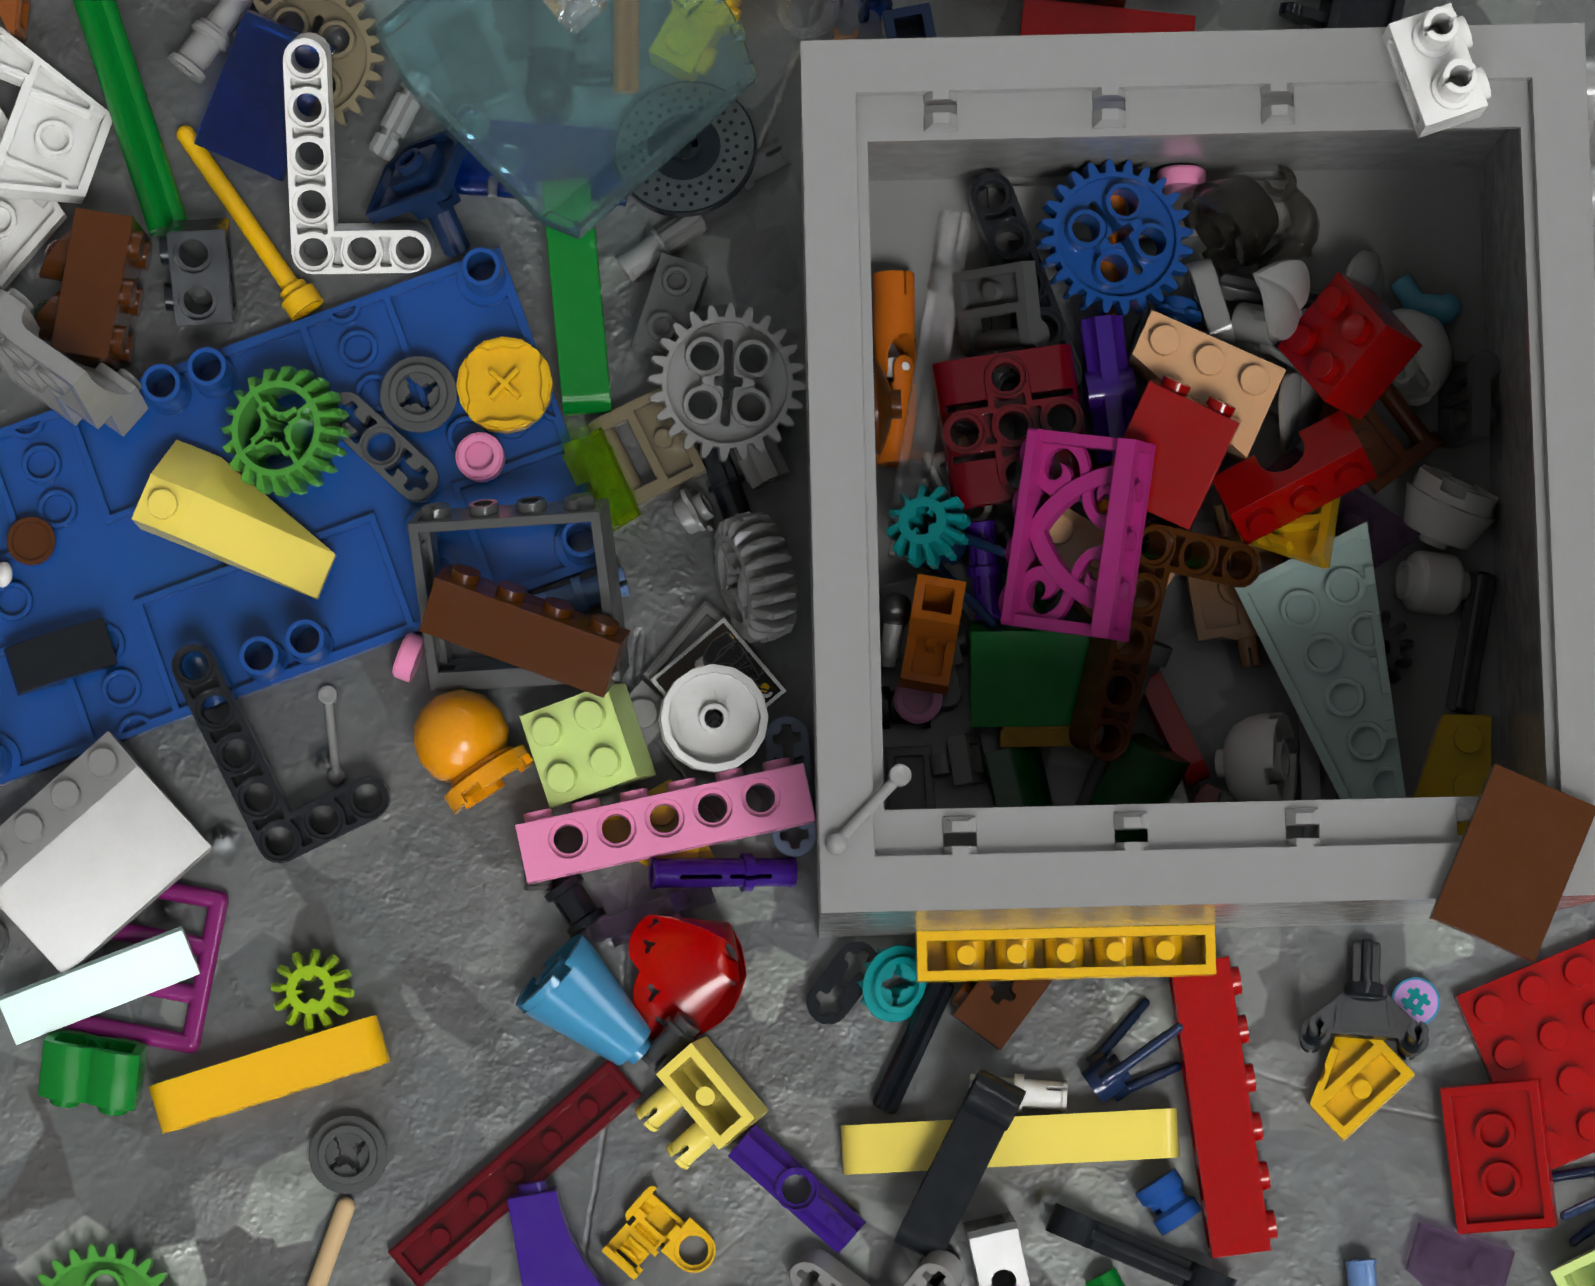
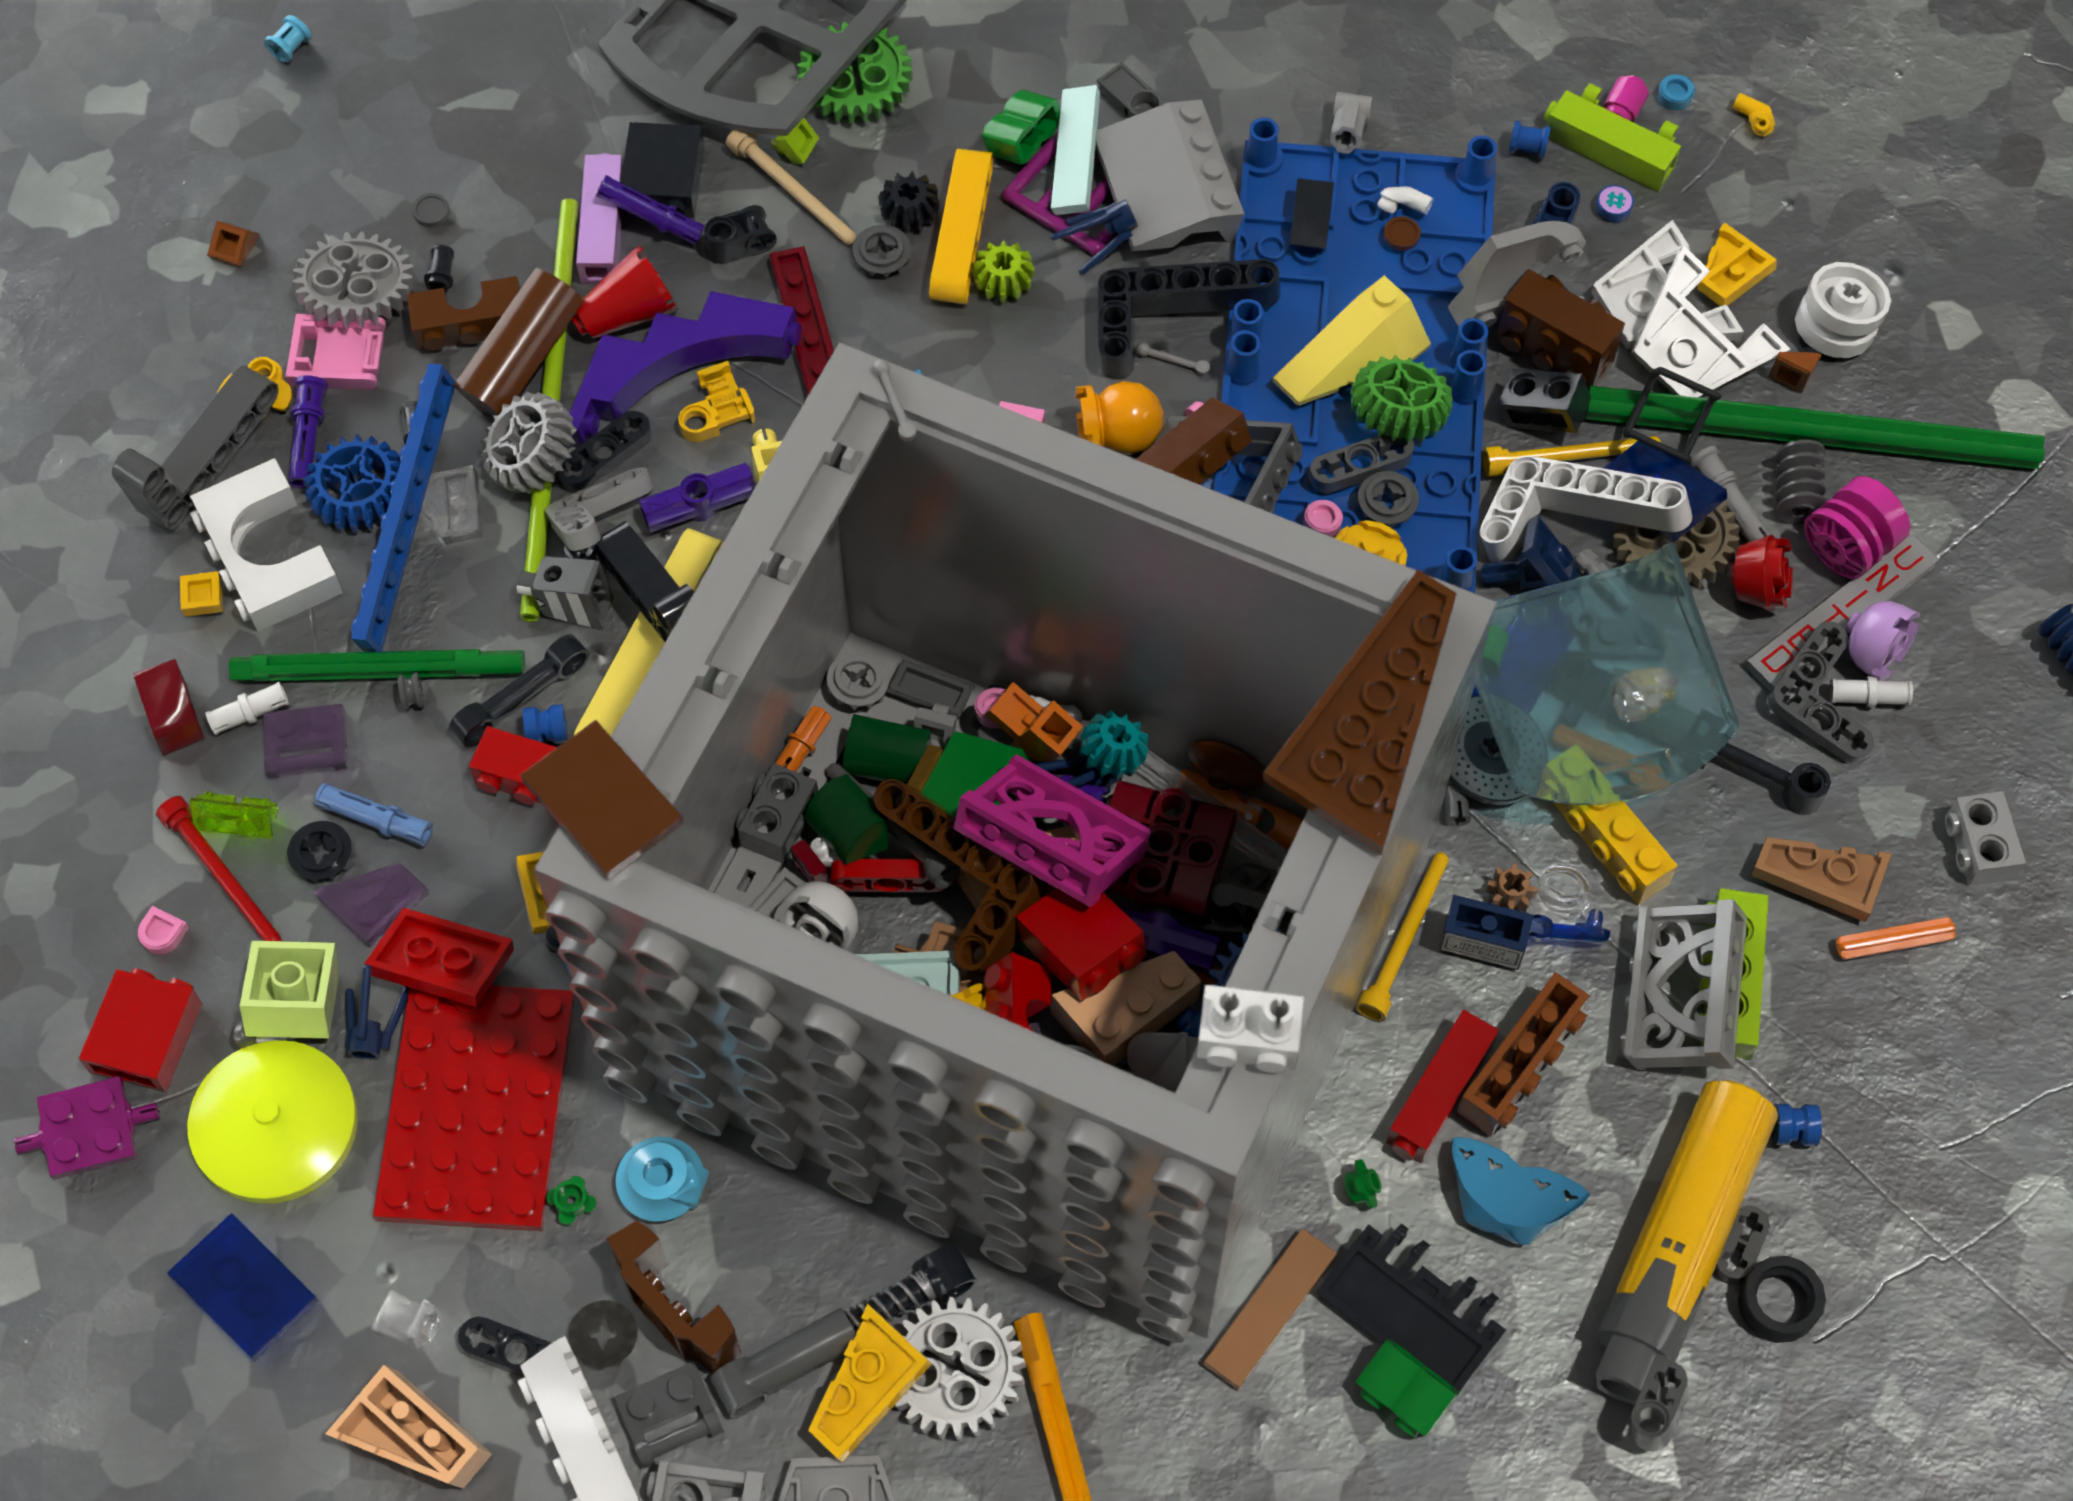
camera: 115 degrees right, 20 degrees down
none -> black gear [878,171,940,234]
none -> dark blue plant [1050,199,1138,275]
none -> reddish brown wing [1263,570,1457,856]
none -> black piece [1623,367,1722,464]

